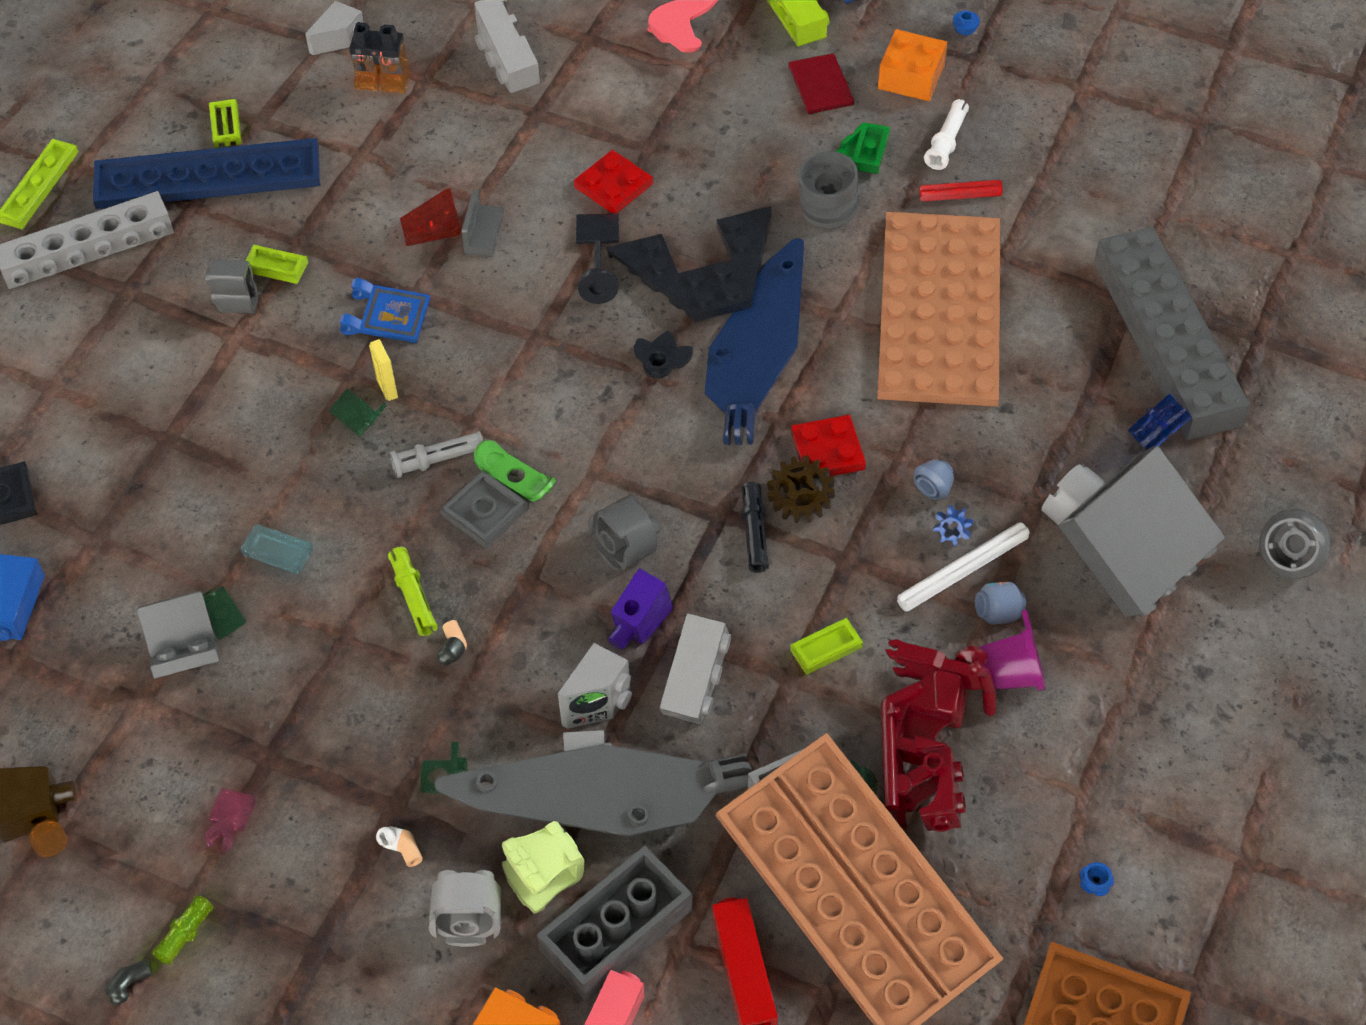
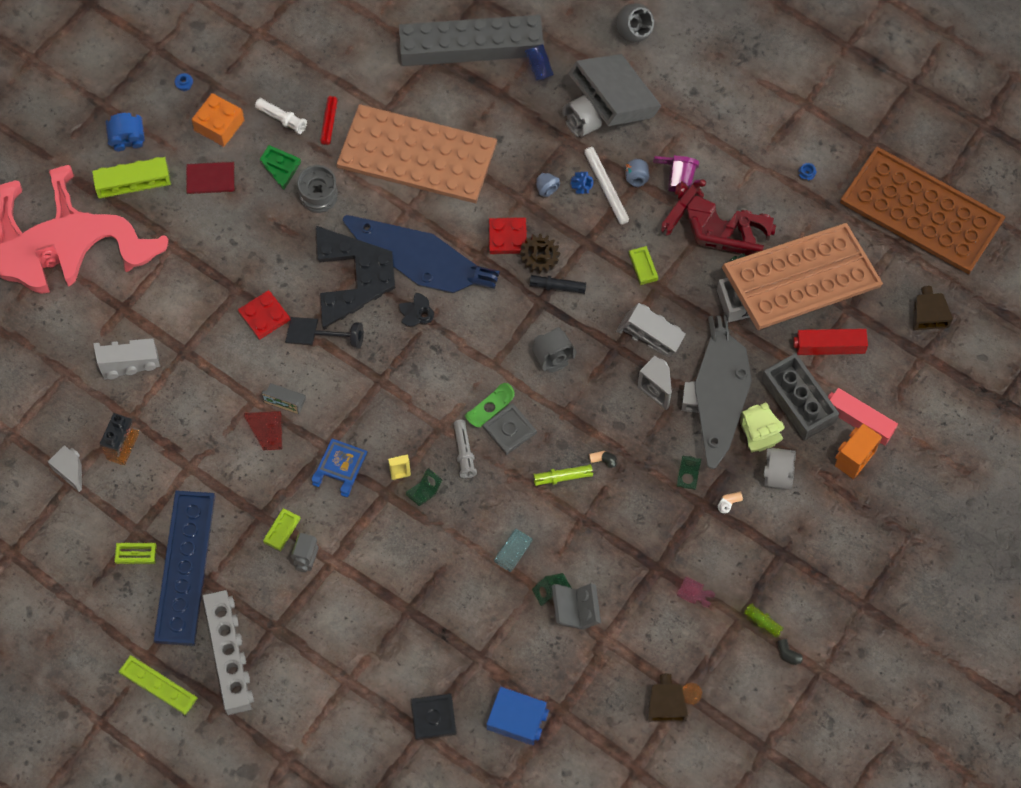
camera: 80 degrees left, 10 degrees up
dark purple torso [607,568,673,650] -> none

